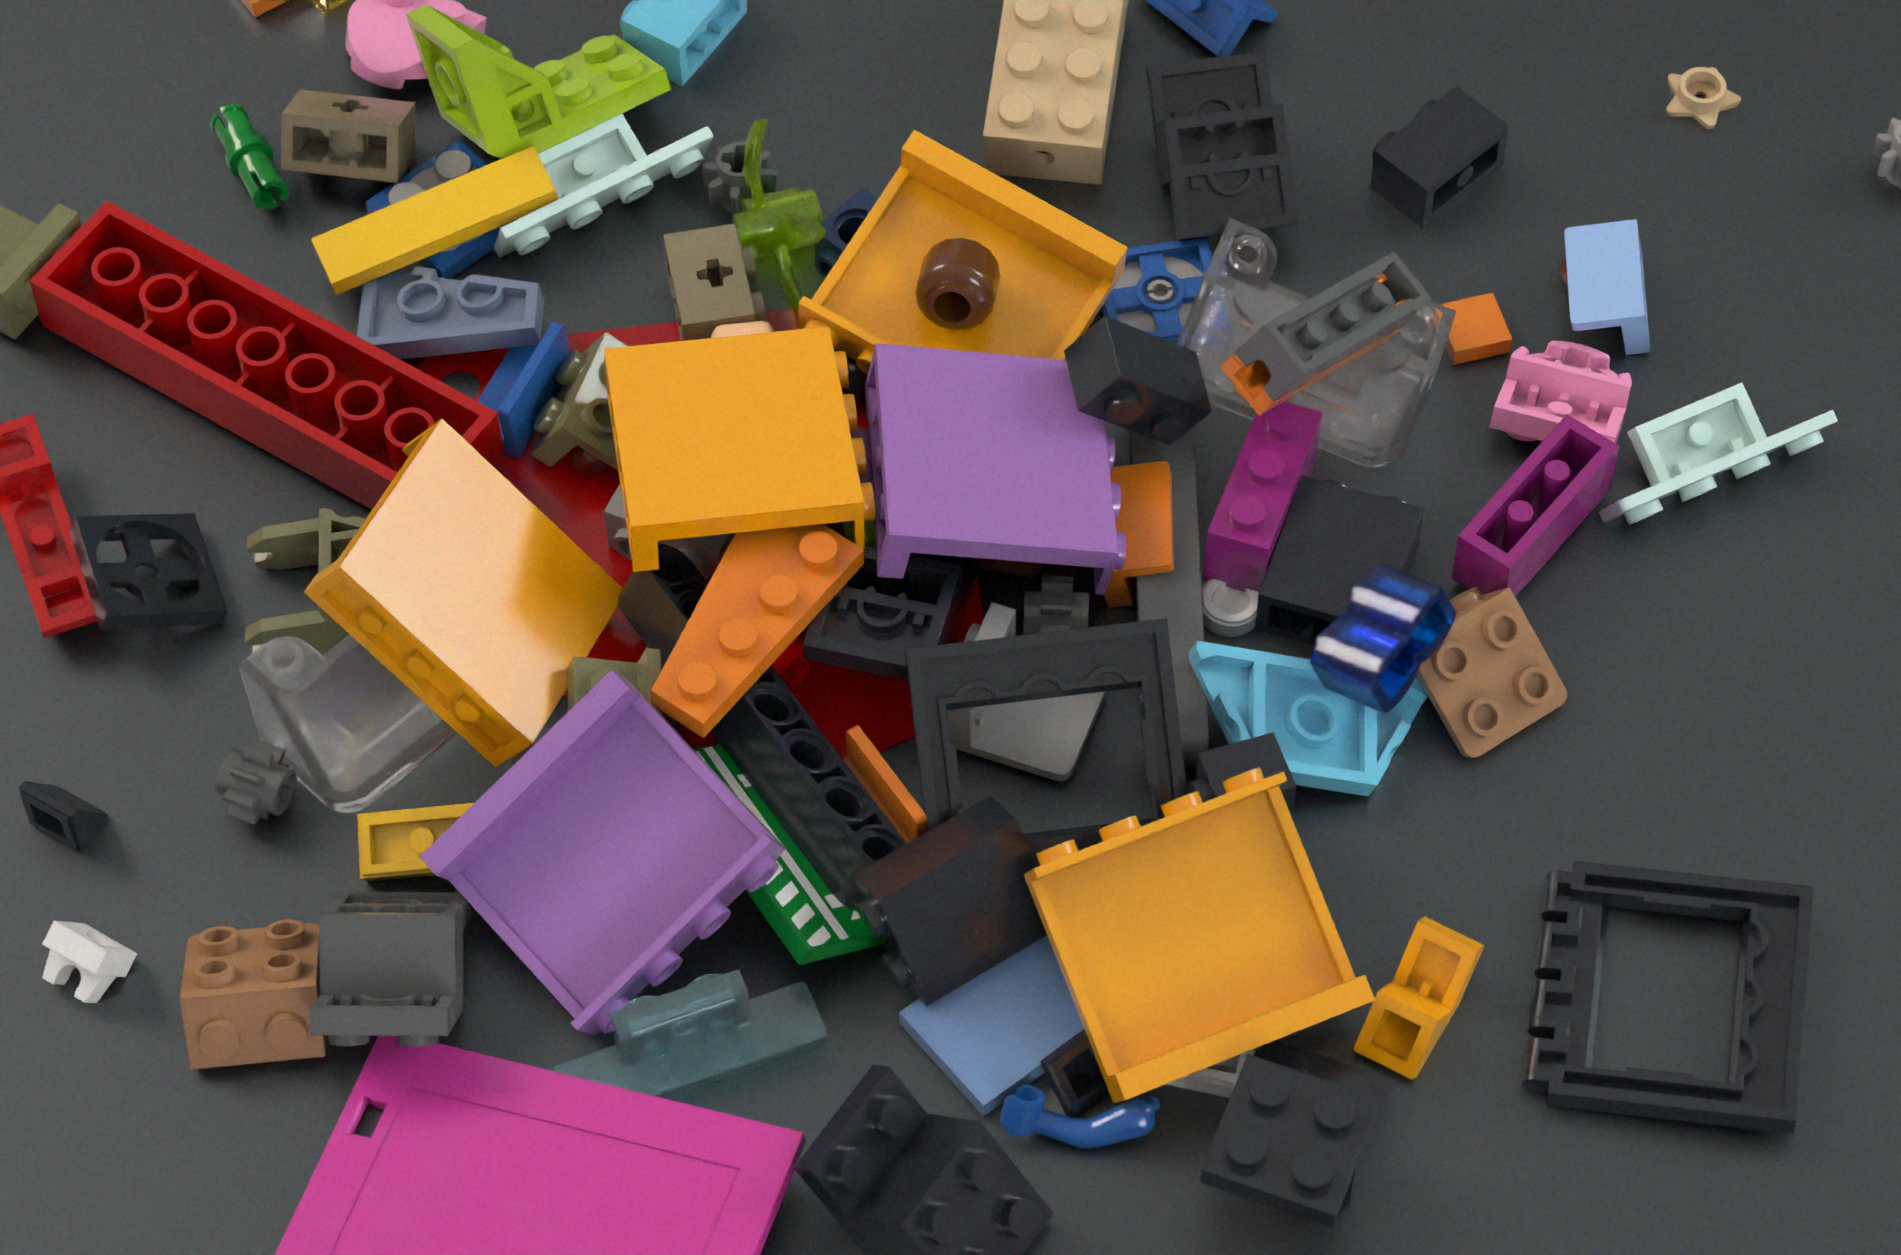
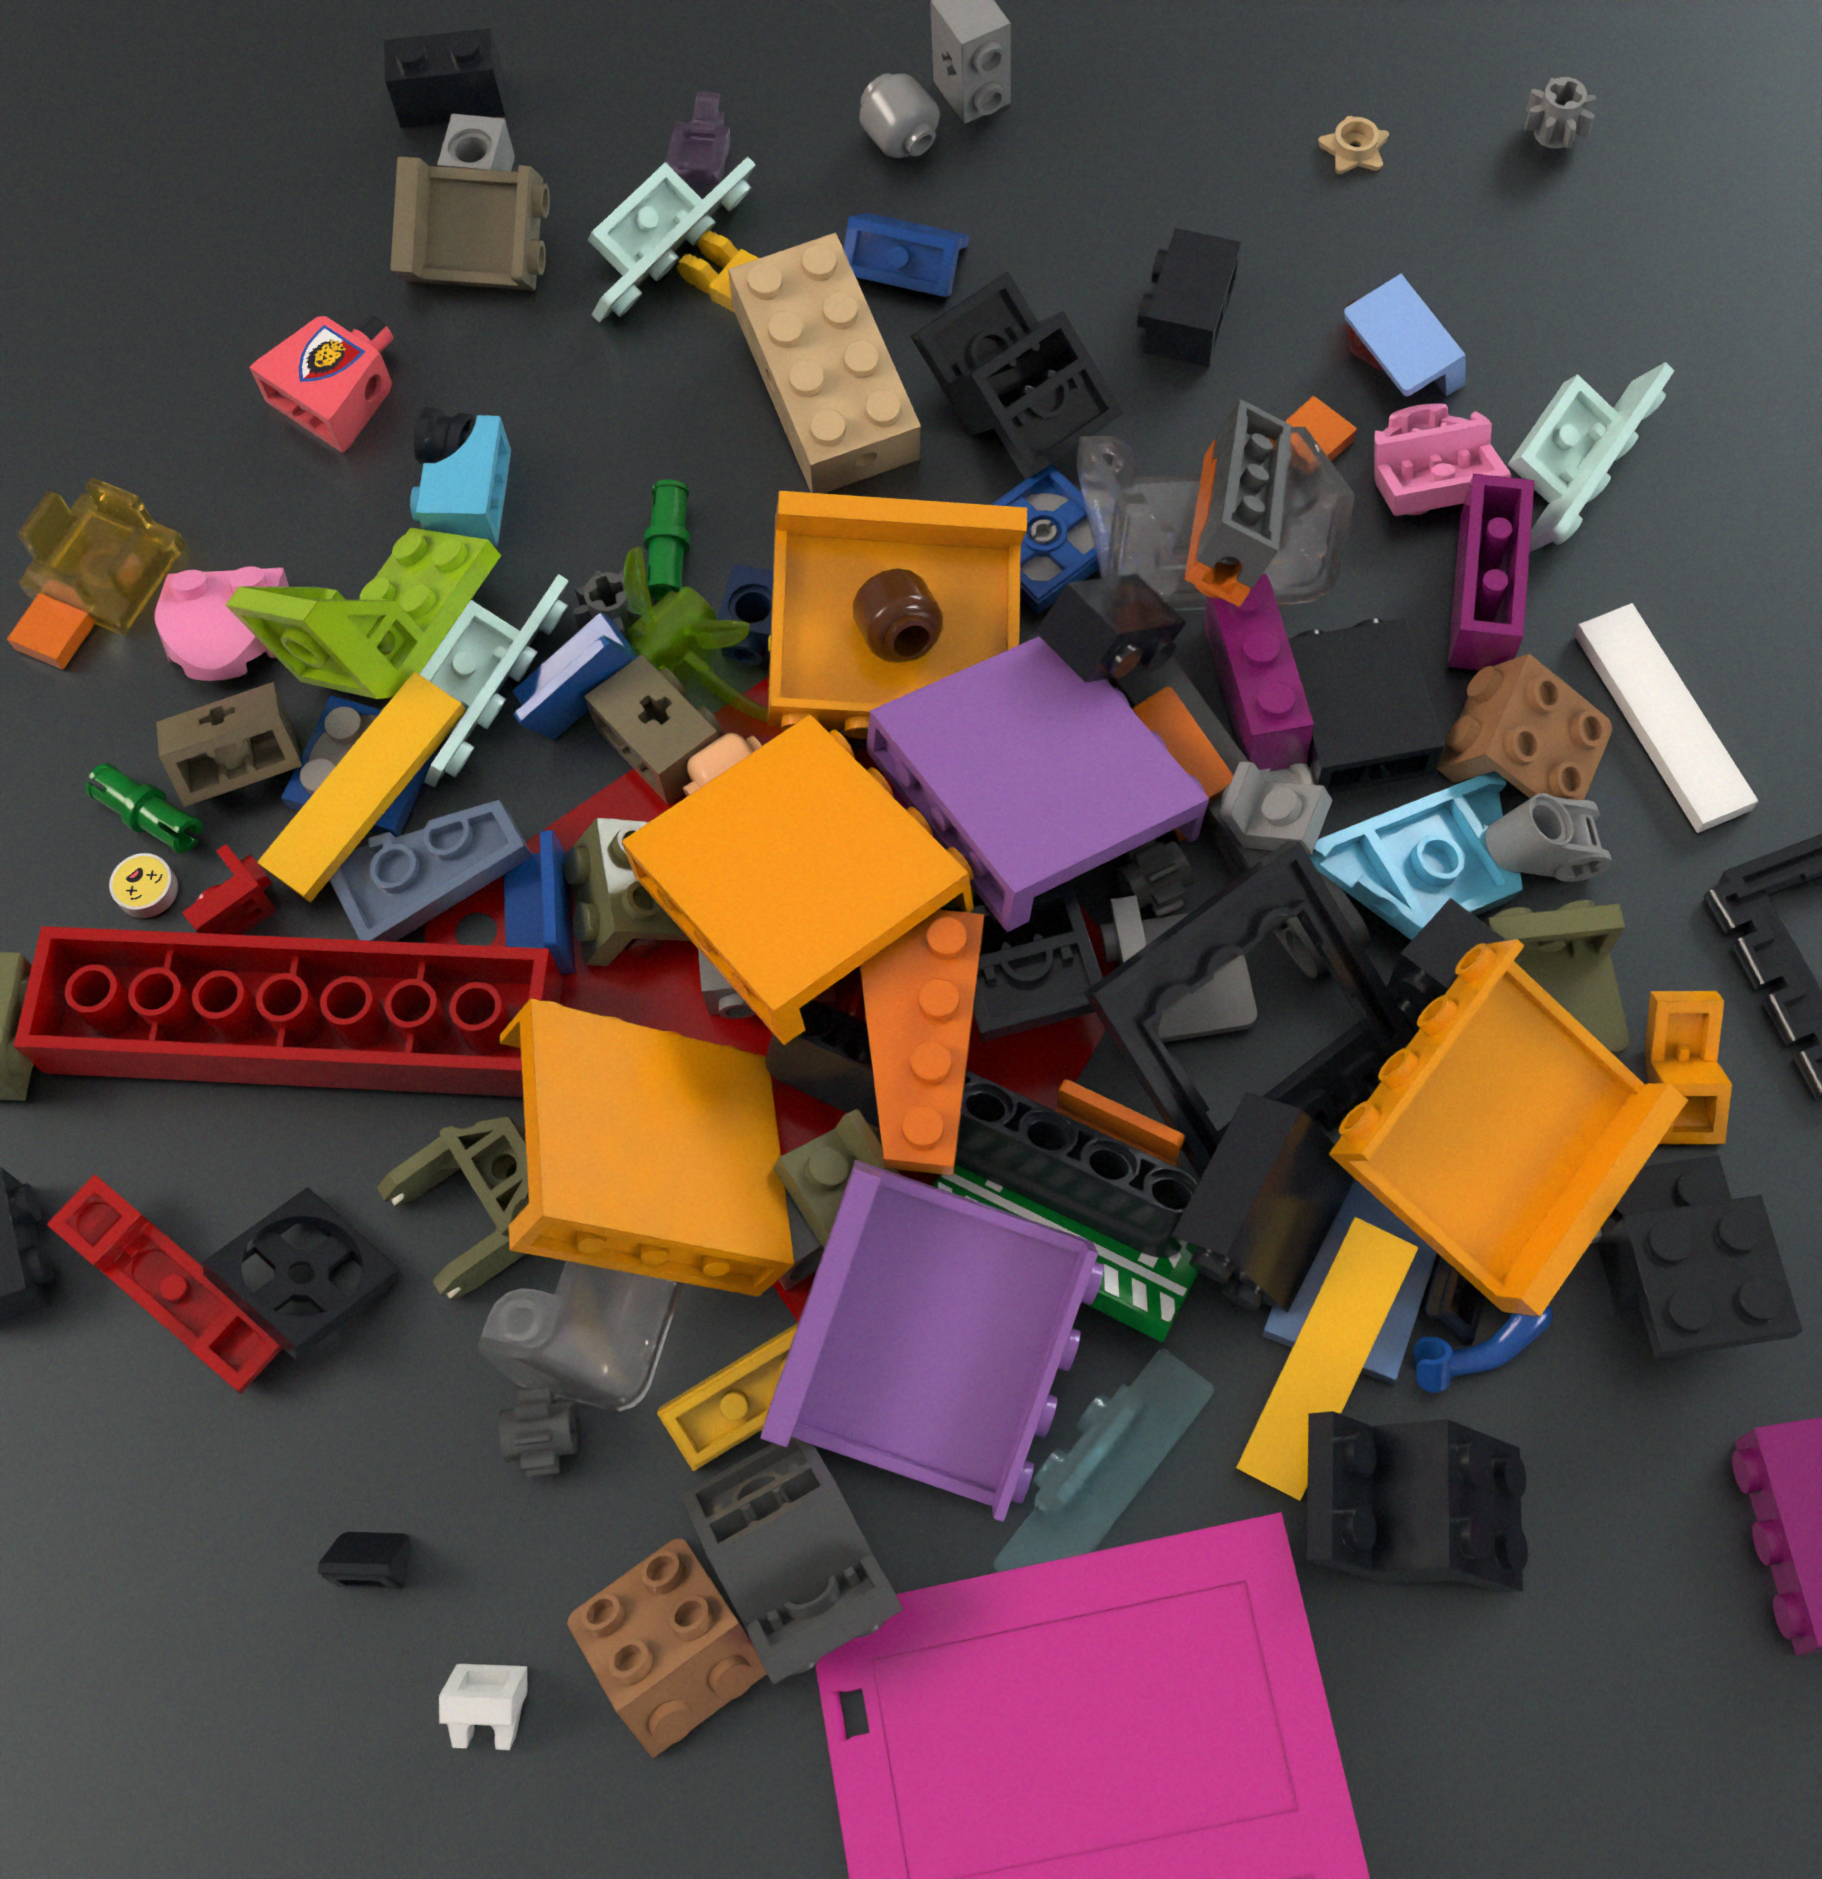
camera: 25 degrees left, 10 degrees up
clear blue brick [1310,563,1457,714] -> none
none -> tile [109,853,178,918]
none -> red bracket [182,844,277,935]
none -> blue panel [512,612,638,740]
none -> green pin [643,479,691,602]
none -> light grey bracket [1220,762,1332,854]
none -> yellow tile [1236,1217,1419,1501]
none -> light grey piece [1485,793,1612,882]
none -> olive bracket [1486,900,1630,1056]
none -> white tile [1574,603,1758,833]

